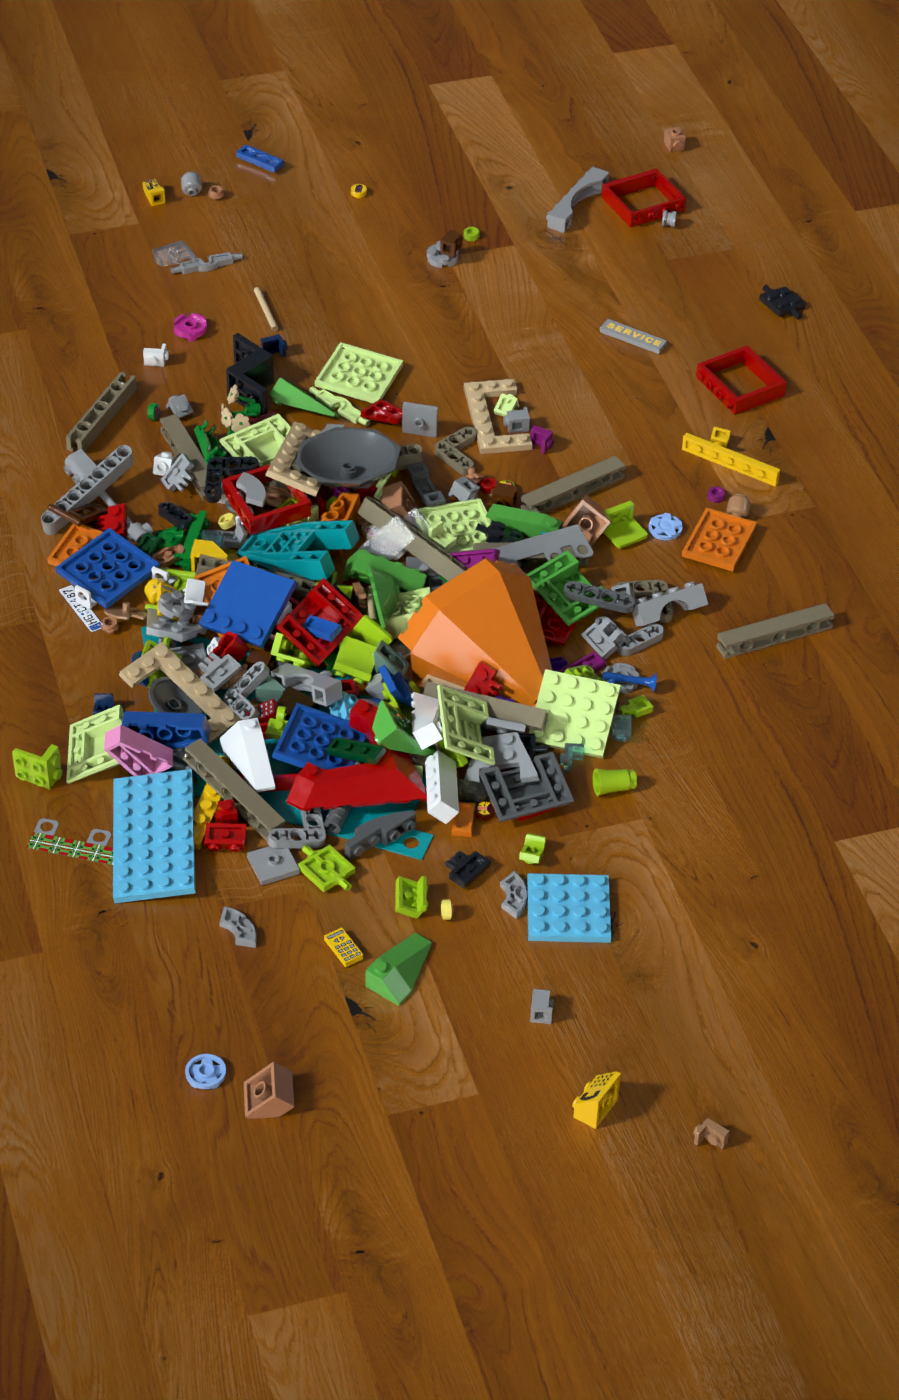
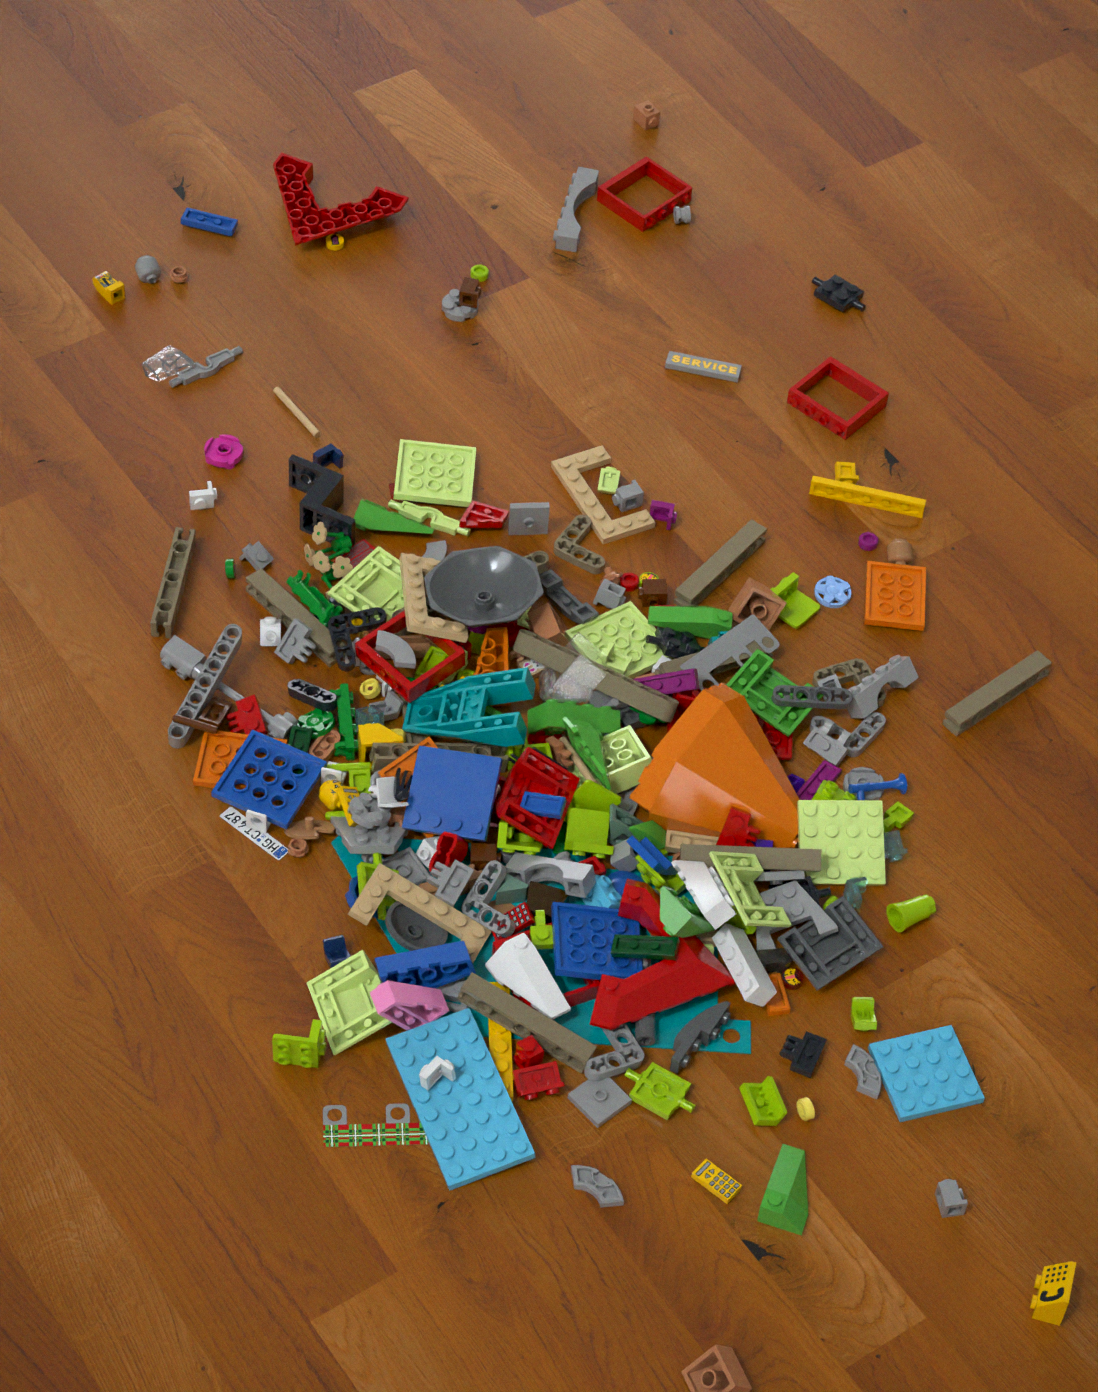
camera: 20 degrees left, 5 degrees up
light blue wheel [185,1054,226,1089] -> none
none -> red wedge [273,152,409,246]
none -> black piece [393,768,413,802]
none -> white bracket [419,1056,456,1090]
none -> bright green slope [629,820,666,850]

